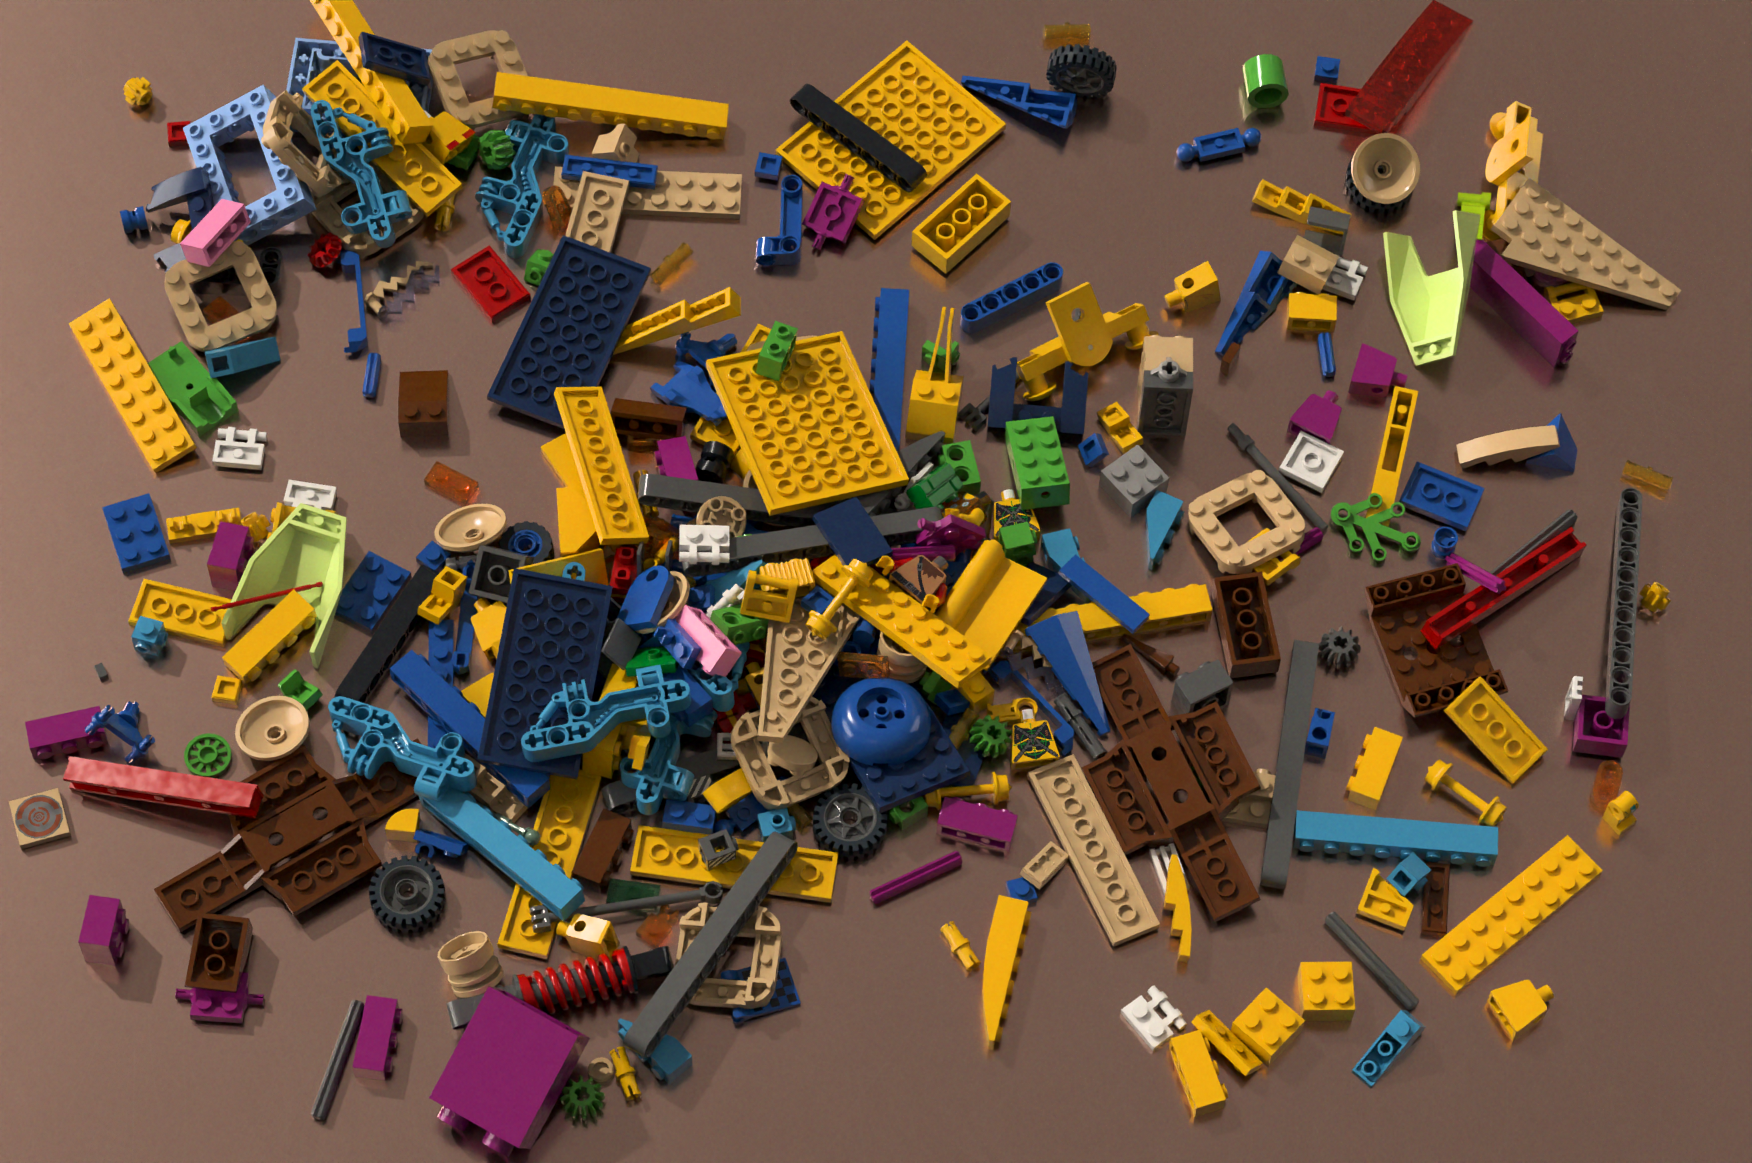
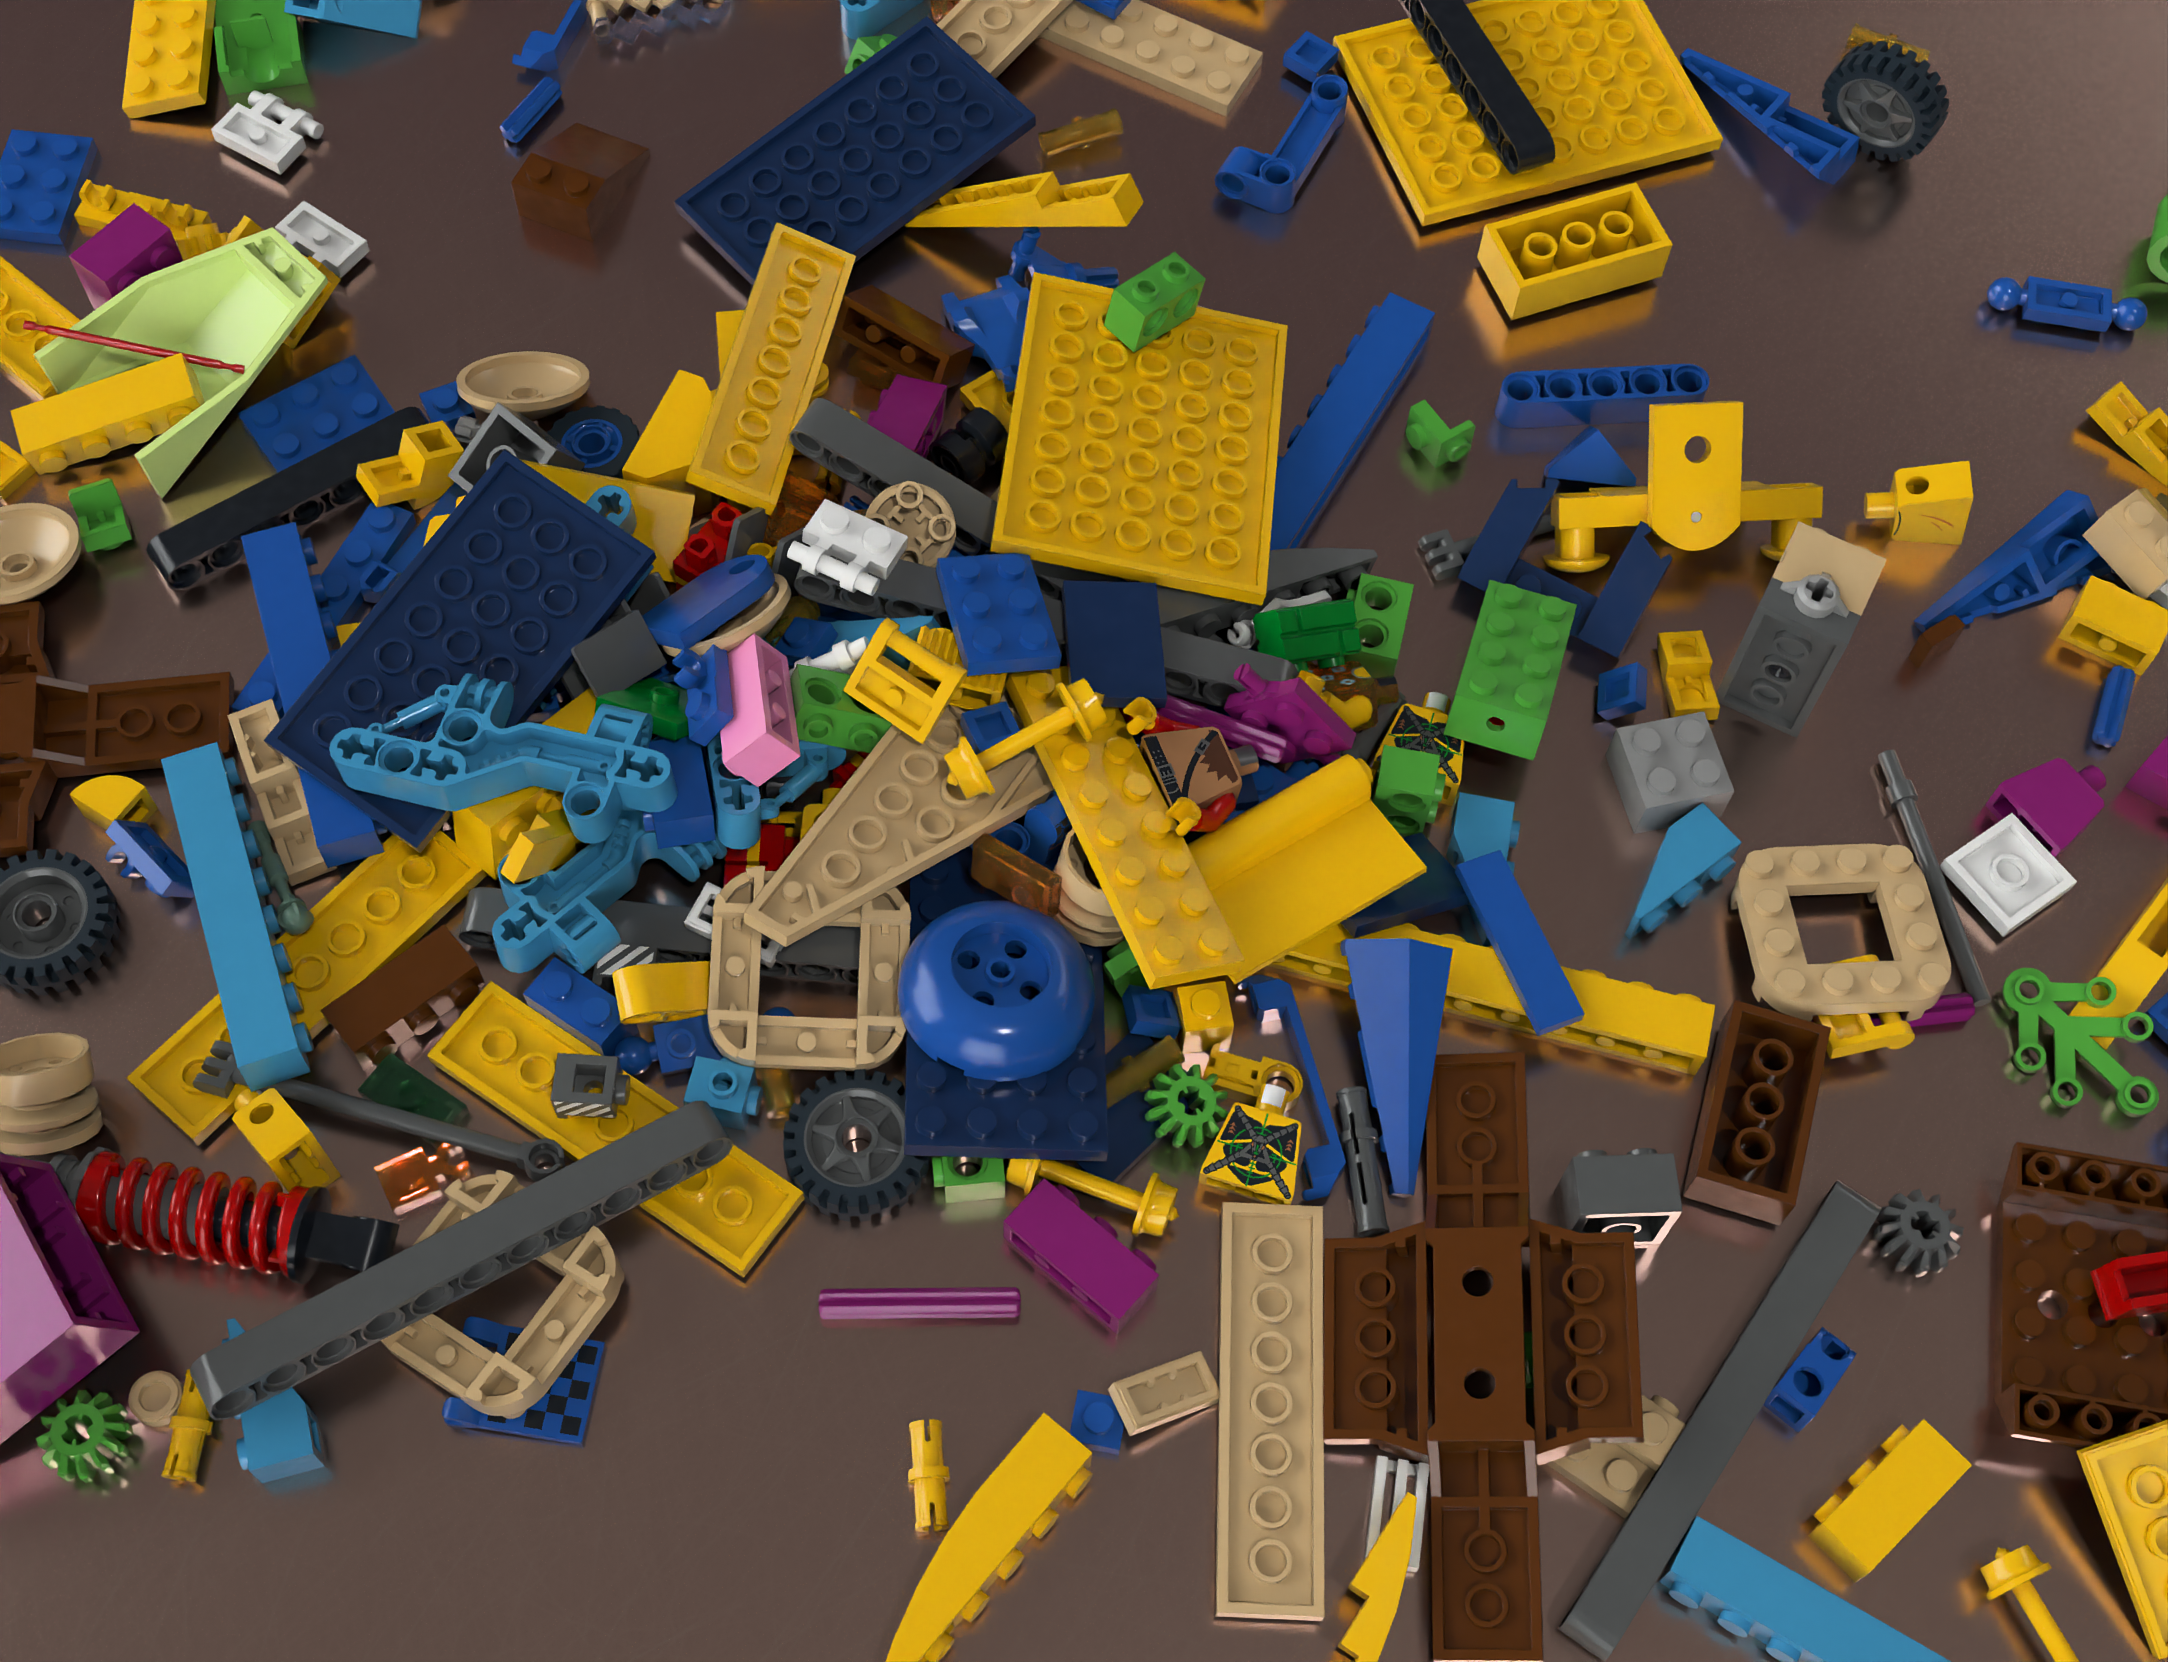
camera: 25 degrees right, 0 degrees up
dark azure beam [328,696,477,802] -> none
clear orange plate [424,461,479,505] -> none
red tile [451,245,531,323] -> none
tan tile [767,735,818,776] -> none
magenta plate [802,174,865,251] -> none
yellow slope [905,306,964,445] -> none
clear purple piece [999,630,1069,697] -> none
reddish brown piece [1122,634,1180,676] -> none
none -> blue plate [935,553,1062,676]
none -> blue slope [1544,425,1637,487]

